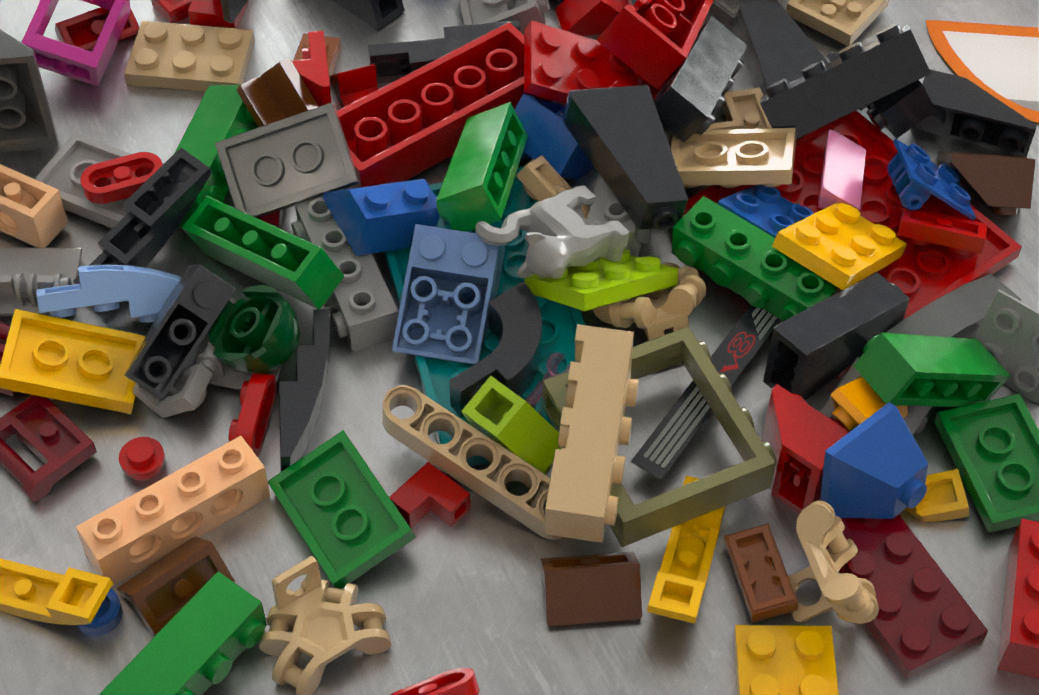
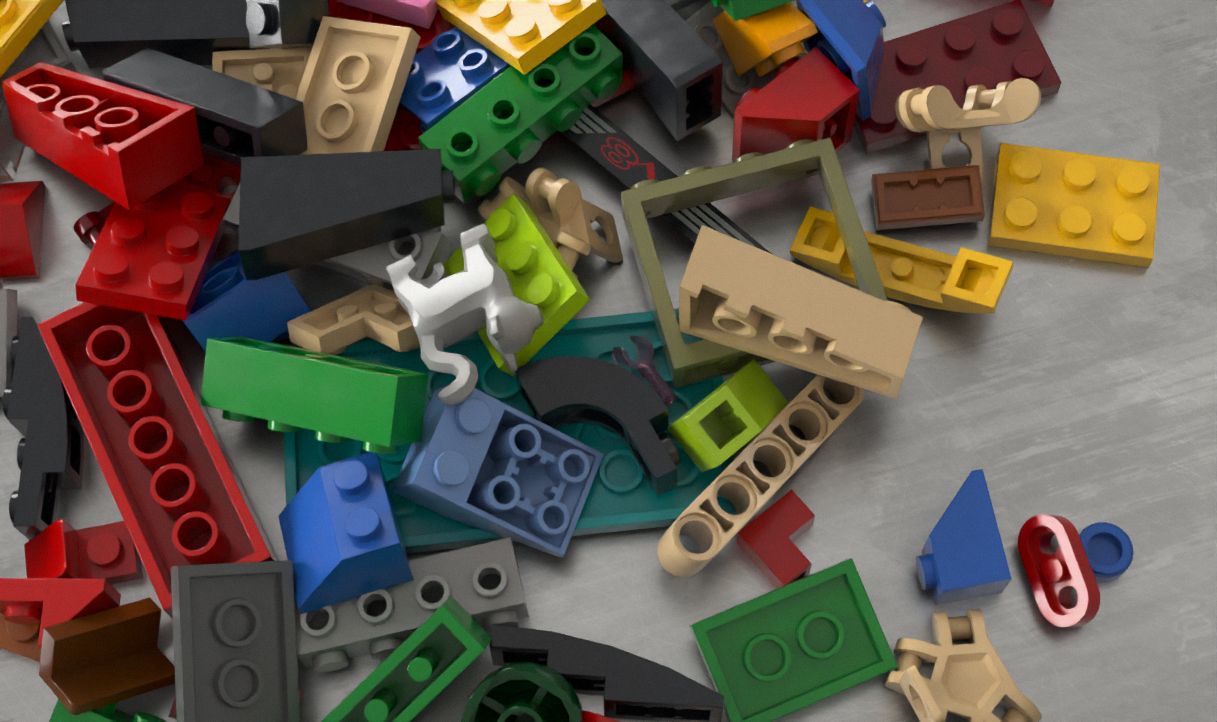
camera: 75 degrees left, 15 degrees up
reddish brown panel [540,551,642,626] -> none
none -> blue slope [916,469,1012,605]

